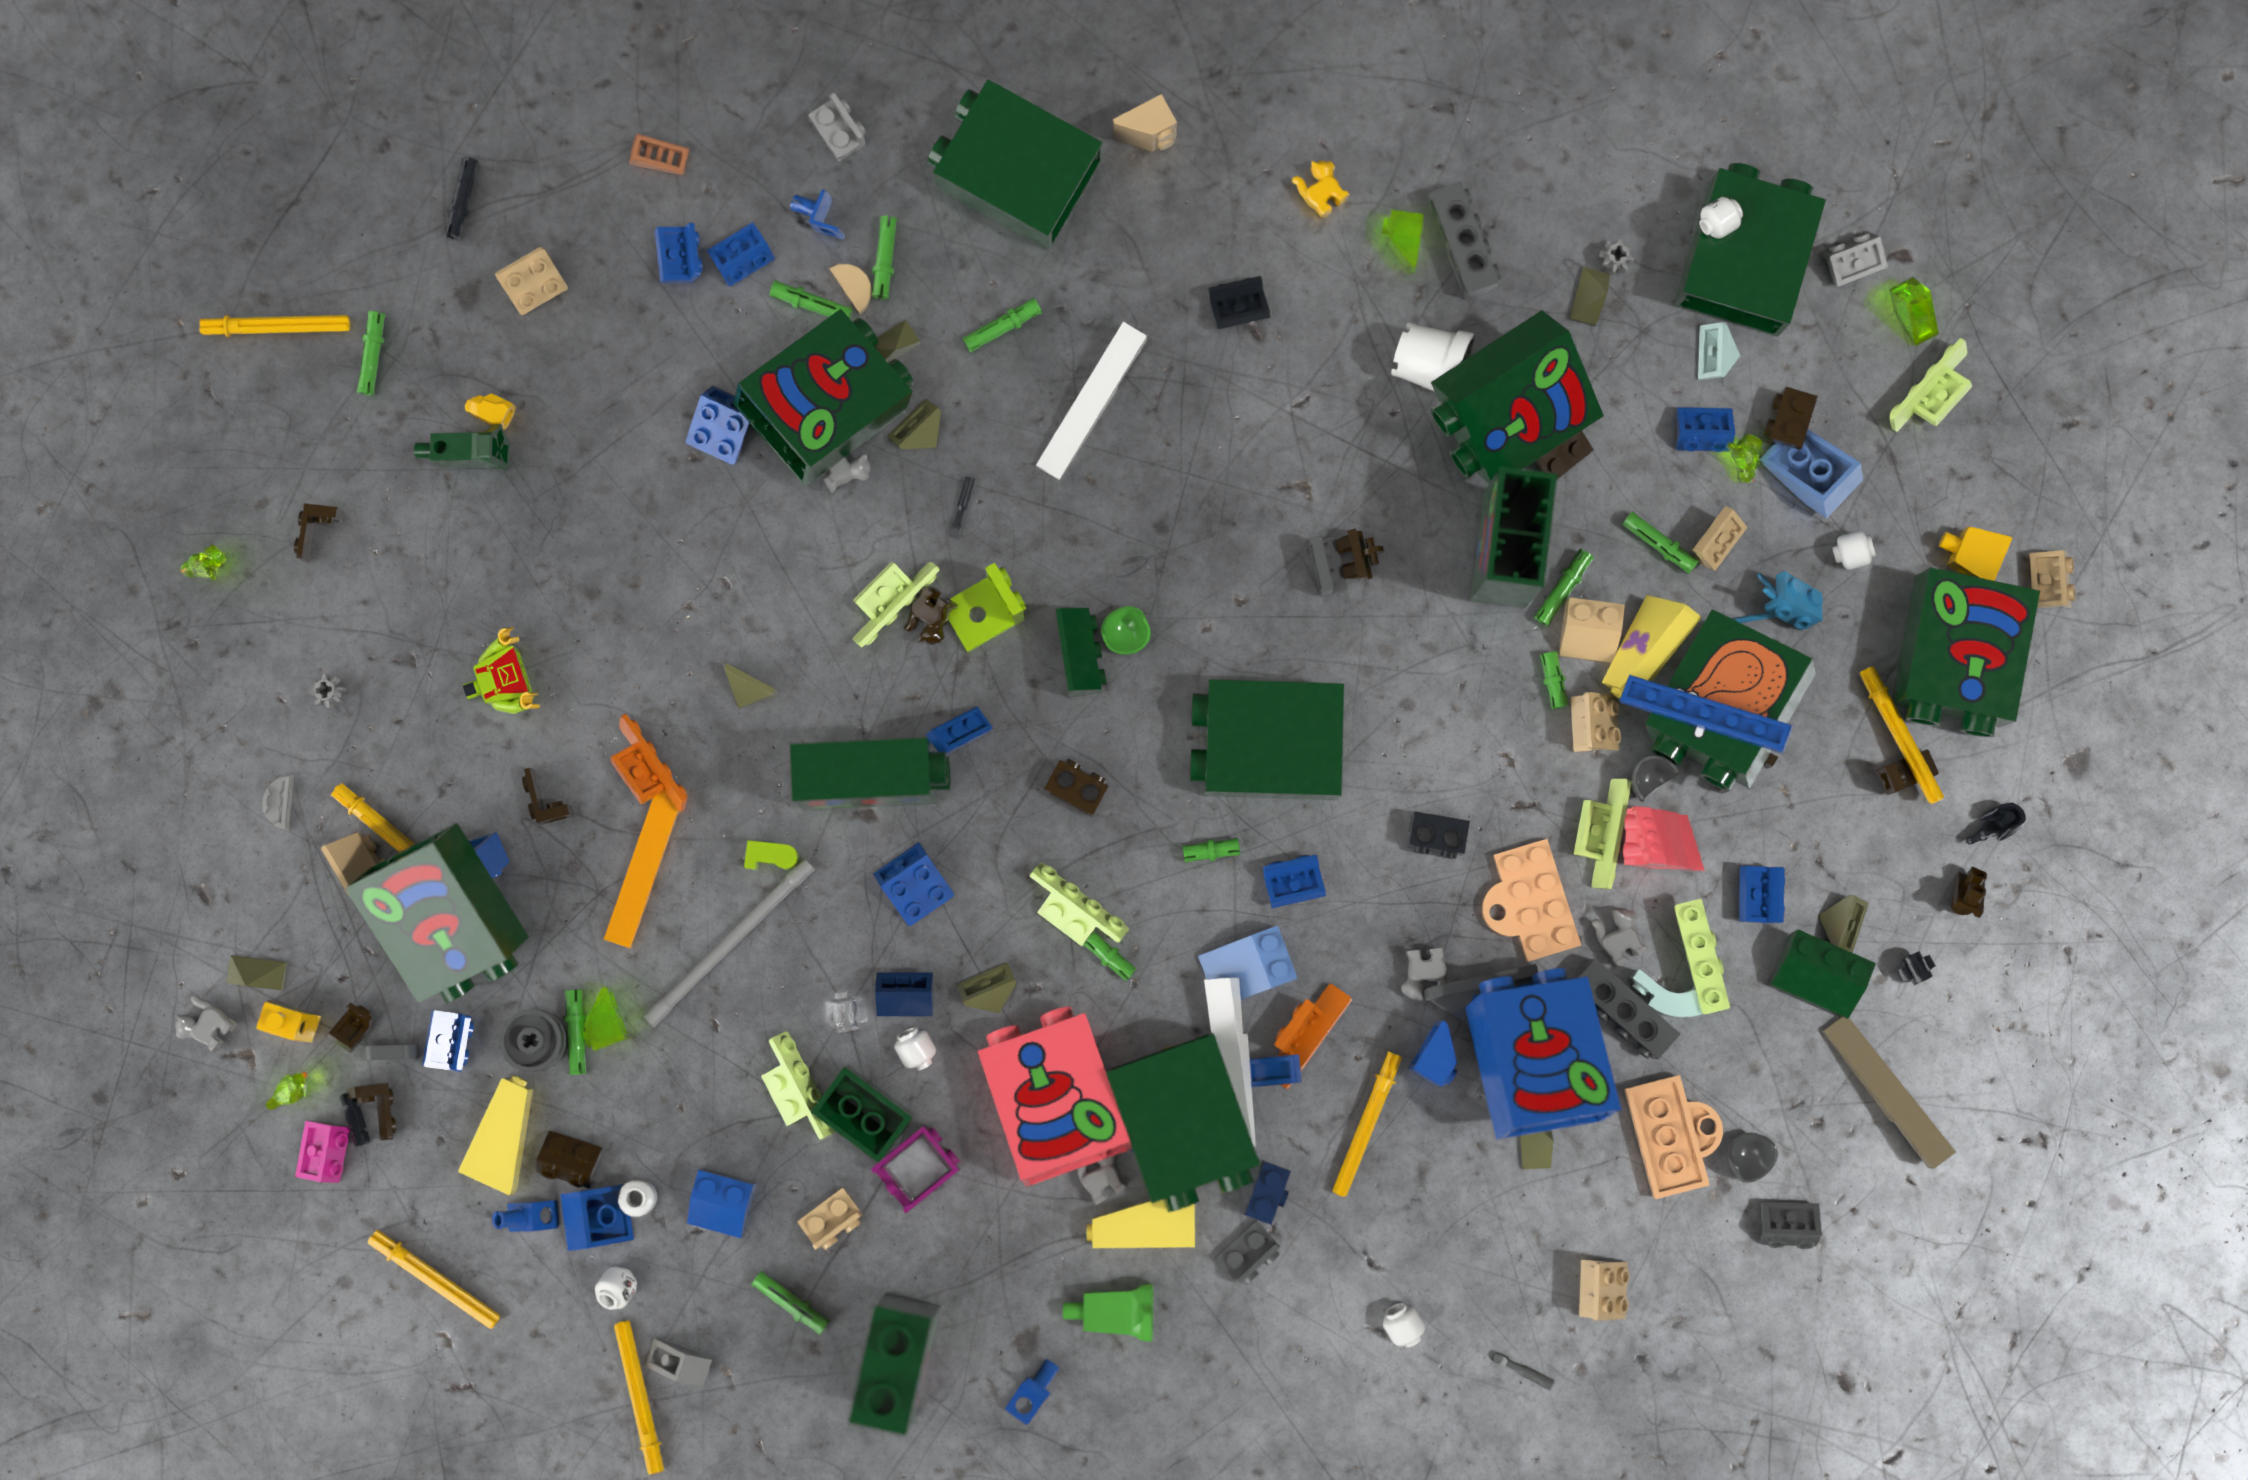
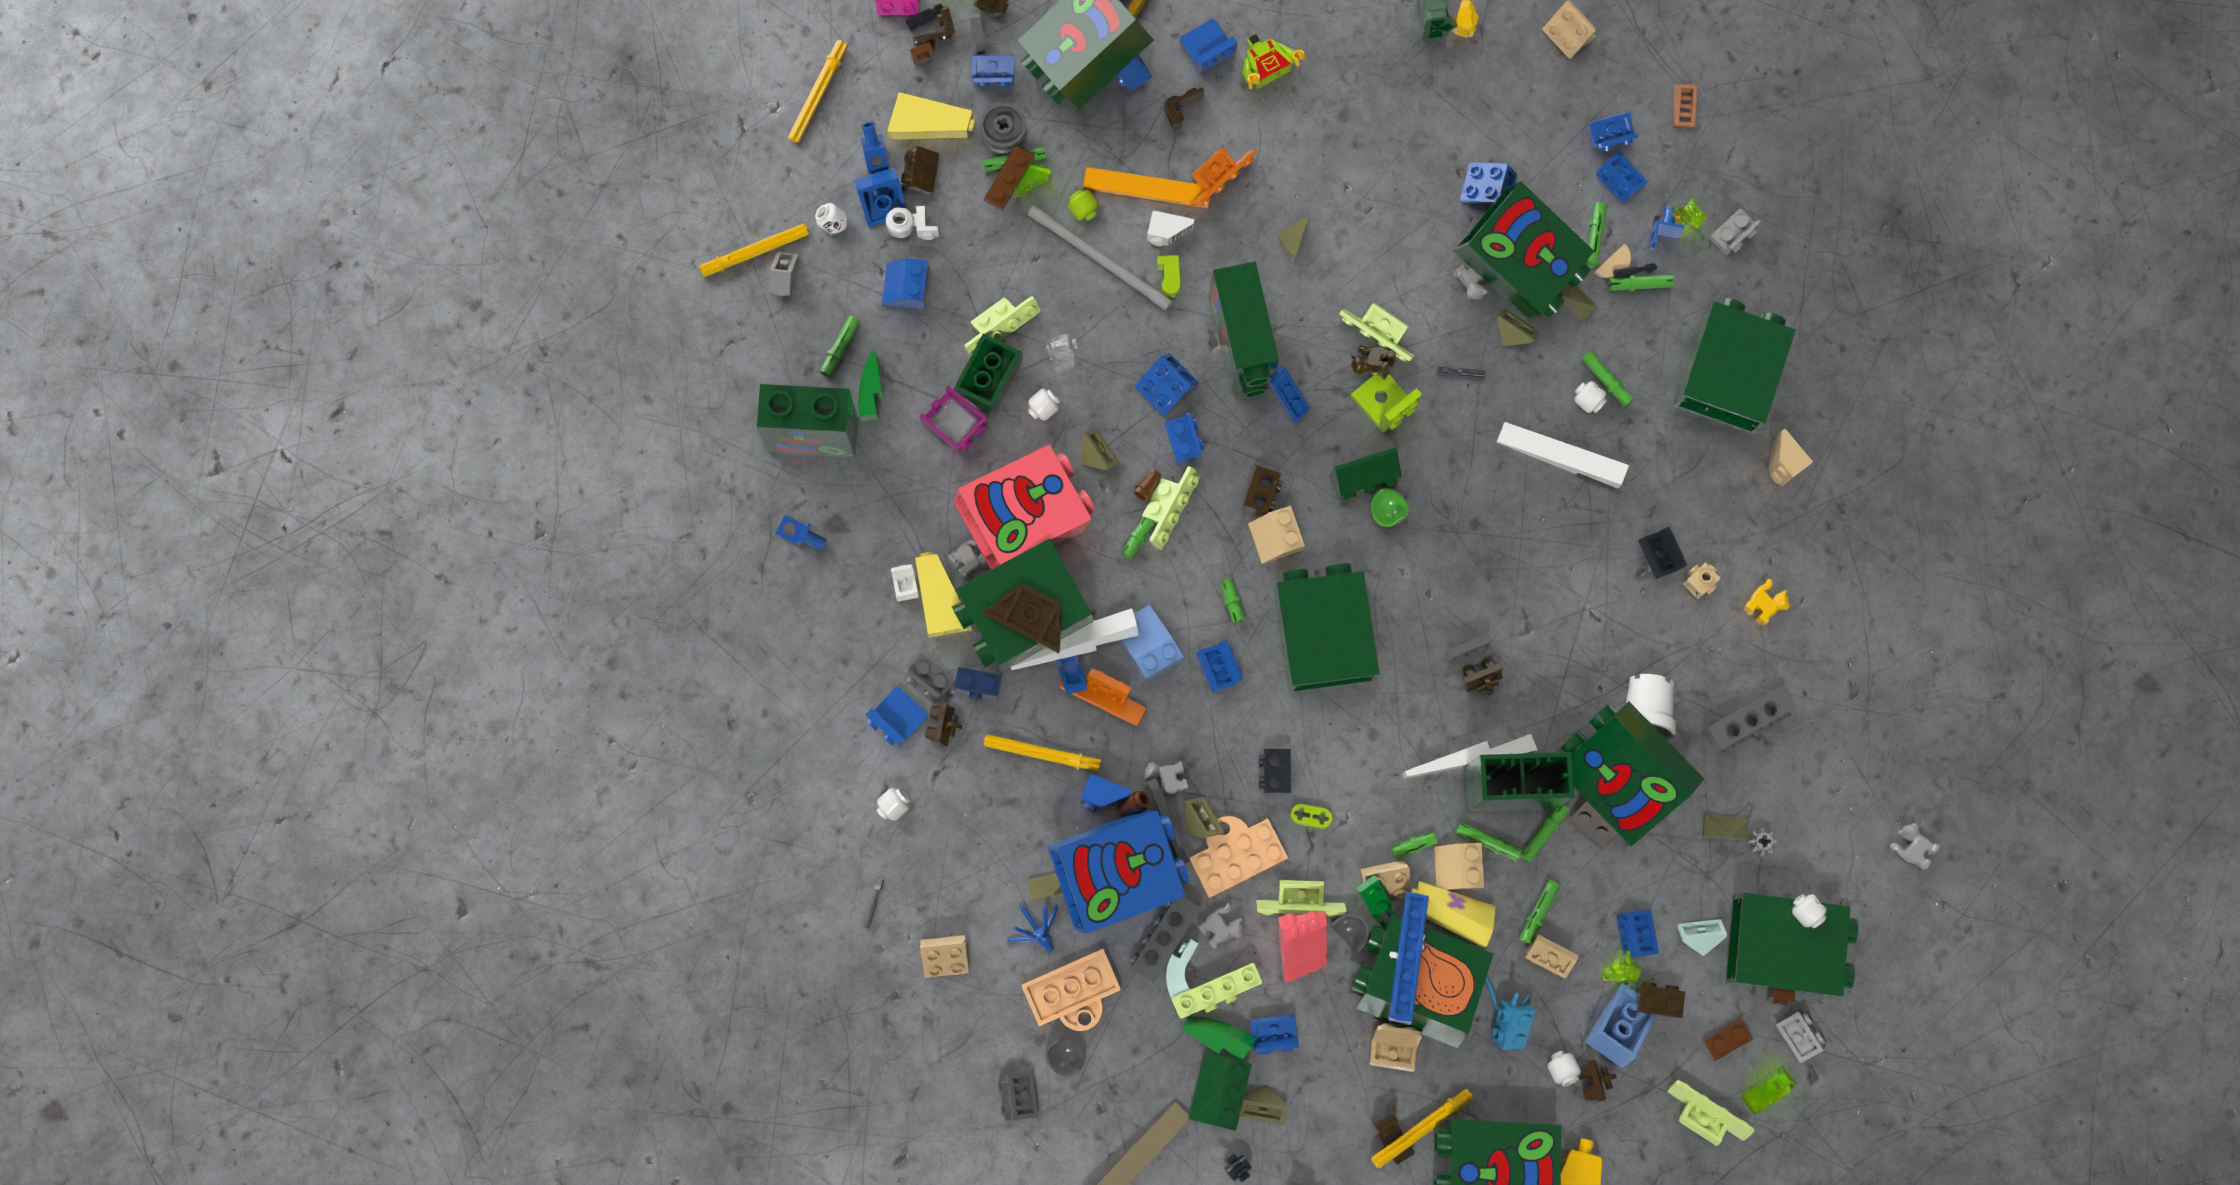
camera: 75 degrees right, 5 degrees down
tan bracket [797,1187,864,1251] -> none
dark blue brick [875,972,934,1016] -> none
bright green piece [1063,1283,1154,1342] -> none
clear neon green slope [1382,209,1424,274] -> none
none -> green slope [858,351,883,422]
none -> blue bracket [865,687,928,747]
none -> white bracket [891,564,919,602]
none -> reddish brown plate [910,42,934,65]
none -> white bracket [912,206,939,240]
none -> dark brown hips [925,703,963,747]
none -> dark brown wing [982,584,1061,654]
none -> reddish brown plate [984,146,1034,211]
none -> blue plant [1008,906,1058,953]
none -> lime head [1068,189,1099,222]
none -> reddish brown cone [1117,791,1150,817]
none -> reddish brown cone [1133,469,1161,501]
none -> white slope [1147,210,1194,246]
none -> blue bracket [1164,412,1205,464]
none -> blue bracket [1180,19,1238,73]
none -> green slope [1181,1016,1256,1061]
none -> olive slope [1184,797,1224,838]
none -> tan slope [1248,506,1305,564]
none -> lime beam [1290,804,1332,829]
none -> green hinge [1356,875,1396,928]
none -> tan bracket [1369,1024,1422,1072]
none -> white slope [1403,734,1537,779]
none -> bright green pin [1520,805,1570,863]
none -> white head [1574,381,1607,413]
none -> dark brown hips [1579,1059,1617,1102]
none -> black piece [1613,263,1657,278]
none -> clear neon green animal [1672,197,1707,229]
none -> tan brick [1682,562,1720,599]
none -> reddish brown plate [1702,1019,1753,1061]
none -> reddish brown plate [1767,989,1795,1006]
none -> light grey animal [1890,823,1940,869]

